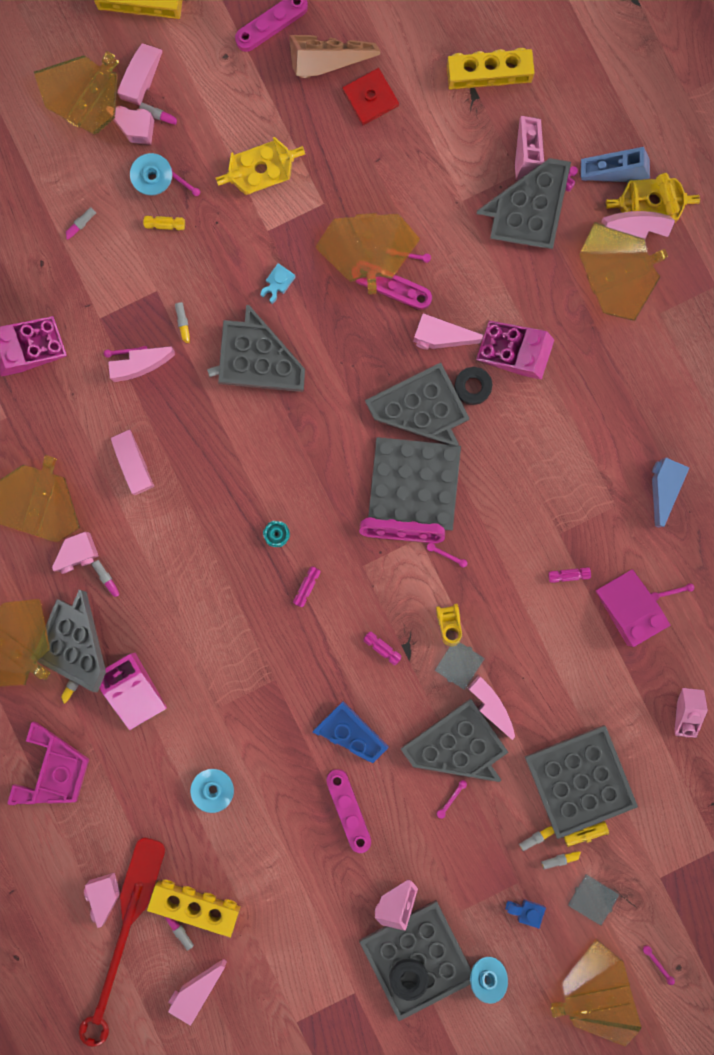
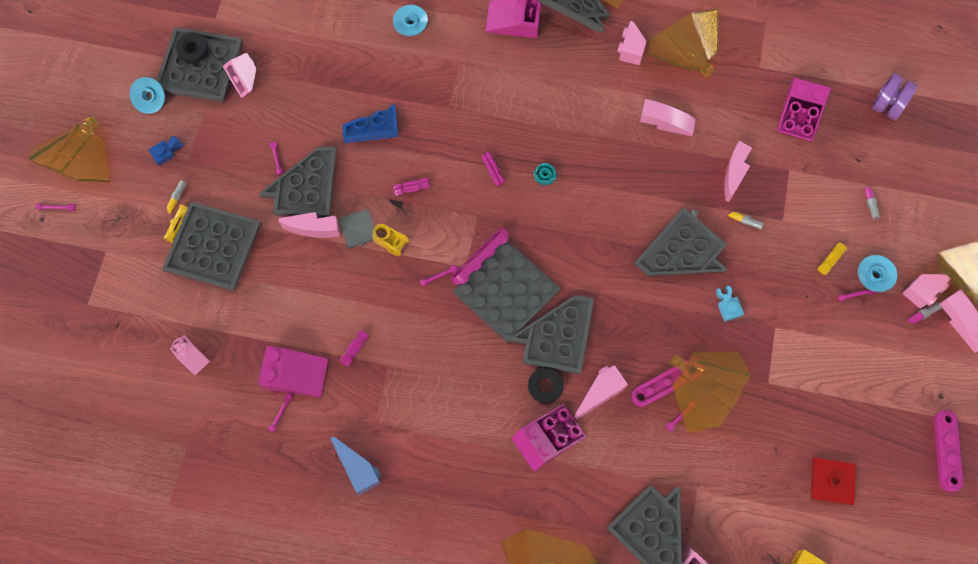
camera: 130 degrees right, 15 degrees down
light grey piece [92,560,119,597] -> none
dark pink hinge [104,346,147,358] -> none
yellow plate [215,137,306,195] -> none
nougat wedge [289,35,380,78] -> none
dark pink plate [326,769,371,853] -> none
light grey piece [519,826,554,851] -> none
clear light blue piece [568,874,619,926] -> none

